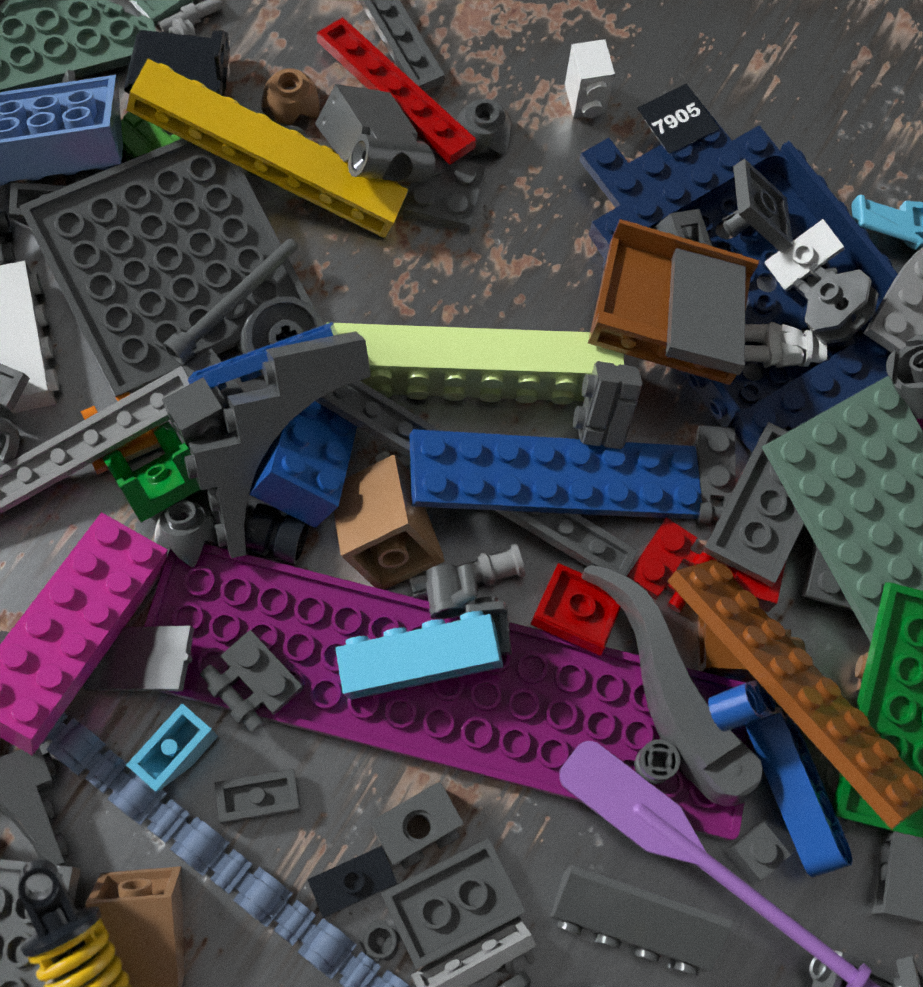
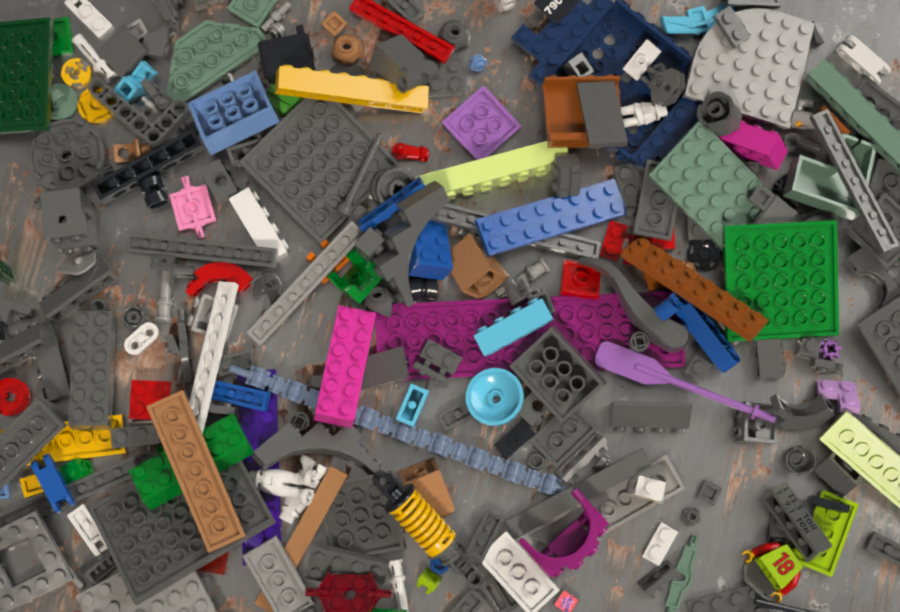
camera: 15 degrees left, 10 degrees up
dark grey tile [722,159,793,253] -> none
none -> medium nougat plate [321,11,348,38]
none -> red piece [391,143,430,163]
none -> medium lavender plate [442,85,522,160]
none -> medium azure dish [466,368,524,426]
none -> medium blue plate [469,55,487,72]
none -> dark grey slope [510,326,607,423]
none -> black wheel [687,239,723,272]

